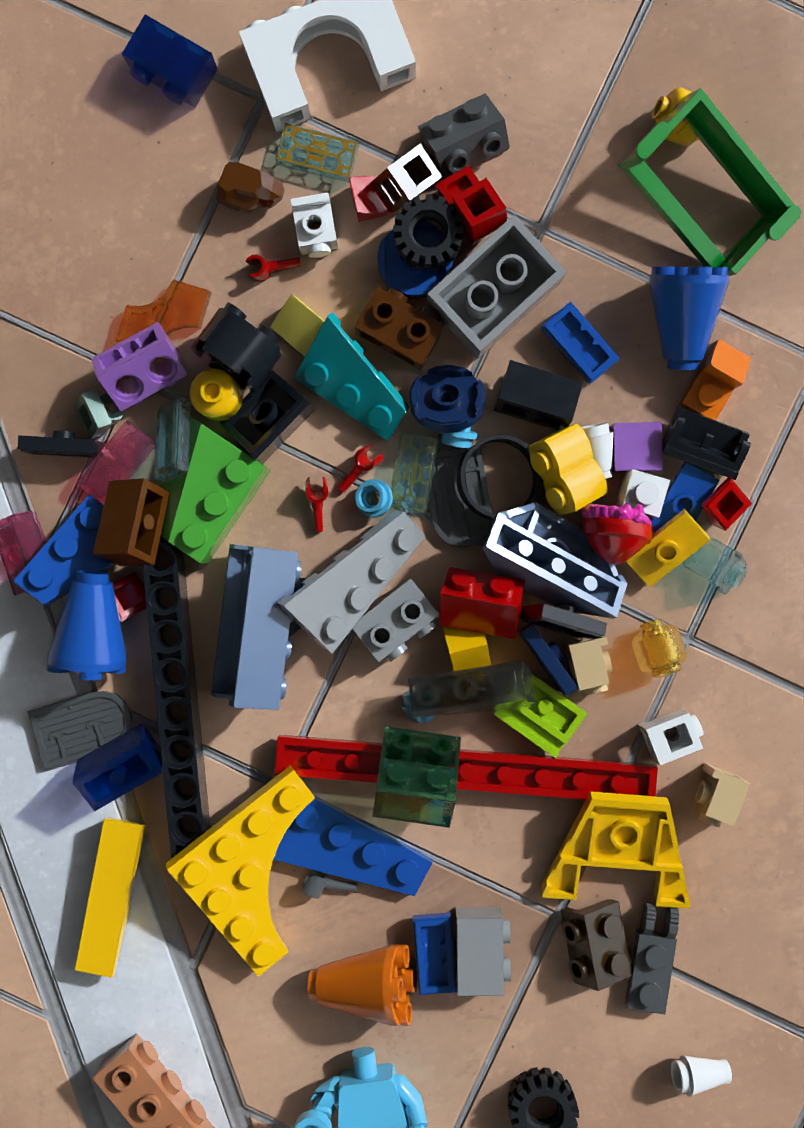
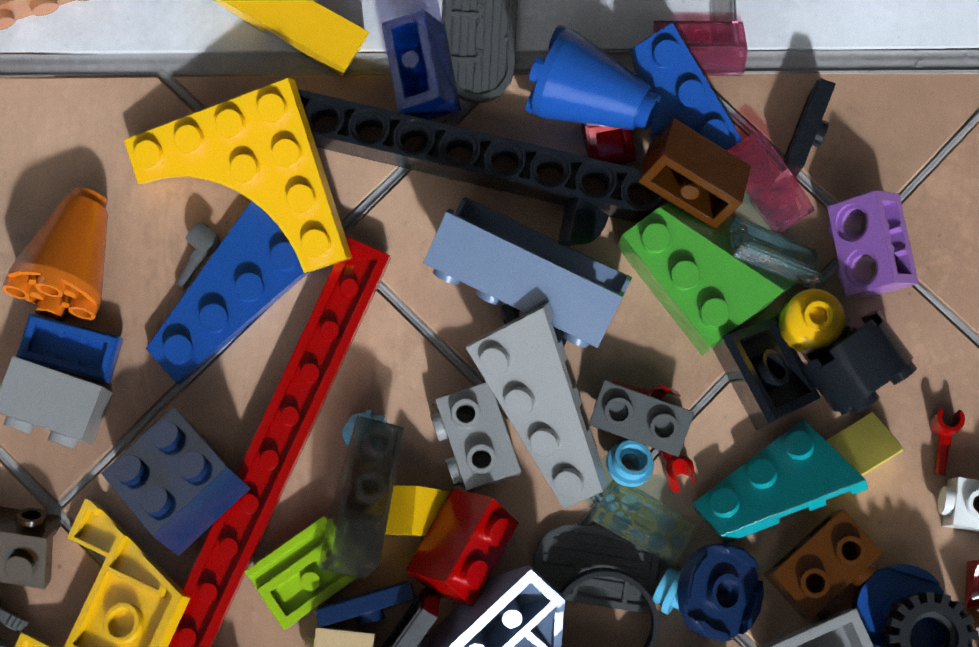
camera: 100 degrees right, 10 degrees down
sand green tile [73,389,123,439] -> none
clear orange tile [116,280,212,343] -> none
clear green slope [372,726,461,828] -> none
none -> dark blue piece [101,407,251,556]
none -> black tile [558,198,609,246]
none -> dark grey hinge [588,380,695,457]

